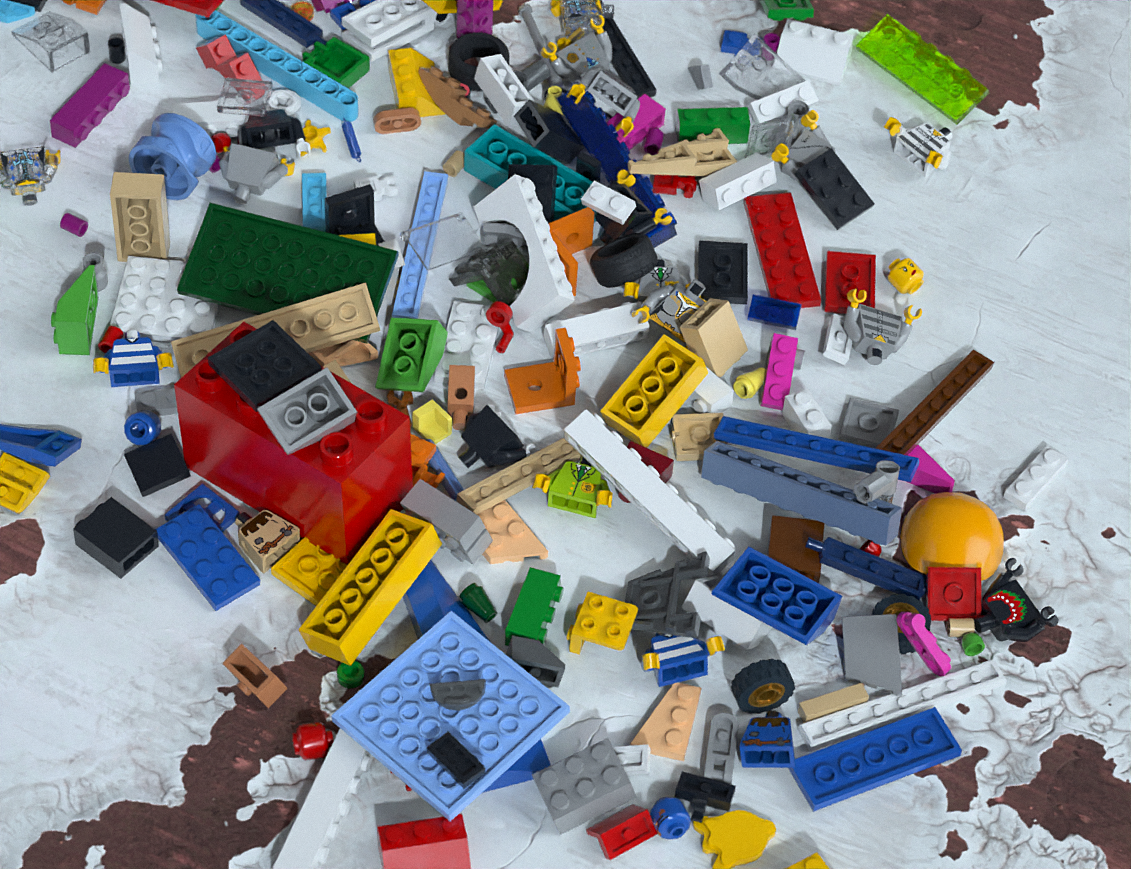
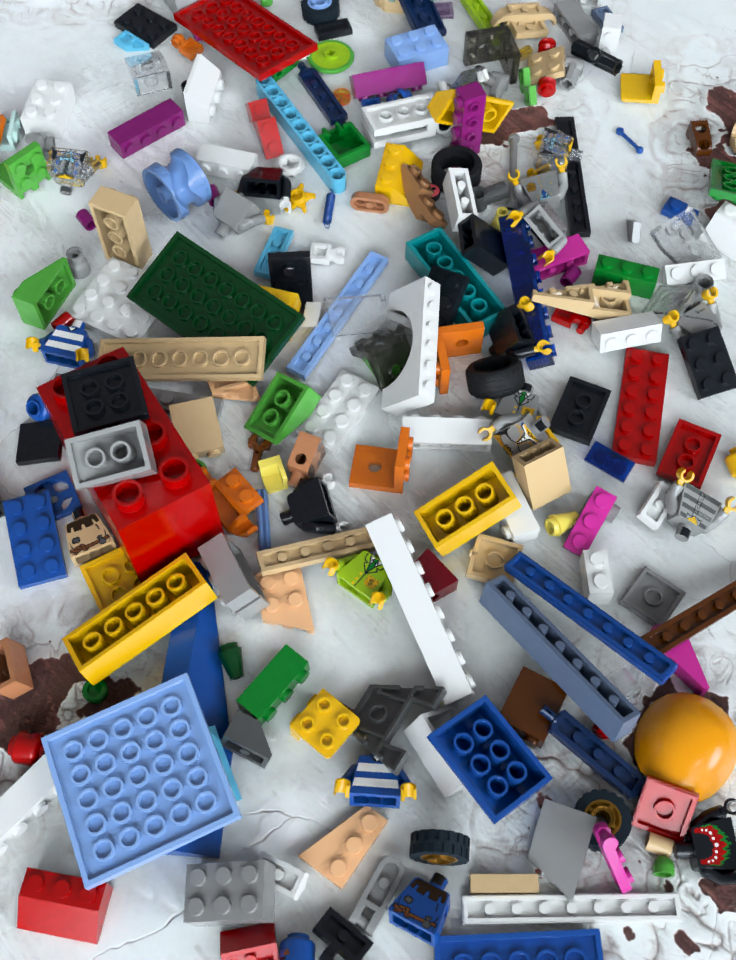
camera: 25 degrees right, 10 degrees up
red hinge [211,133,232,153] -> none
clear tile [217,78,273,116] -> none
black plate [426,731,486,789] -> none
dark grey plate [429,679,486,711] -> none
tan hinge [443,151,464,177] -> none
red plate [486,301,514,353] -> none
black tile [576,152,602,183] -> none
white plate [581,181,636,225] -> none
magenta hinge [762,33,780,59] -> none
light grey piece [853,460,900,504] -> none

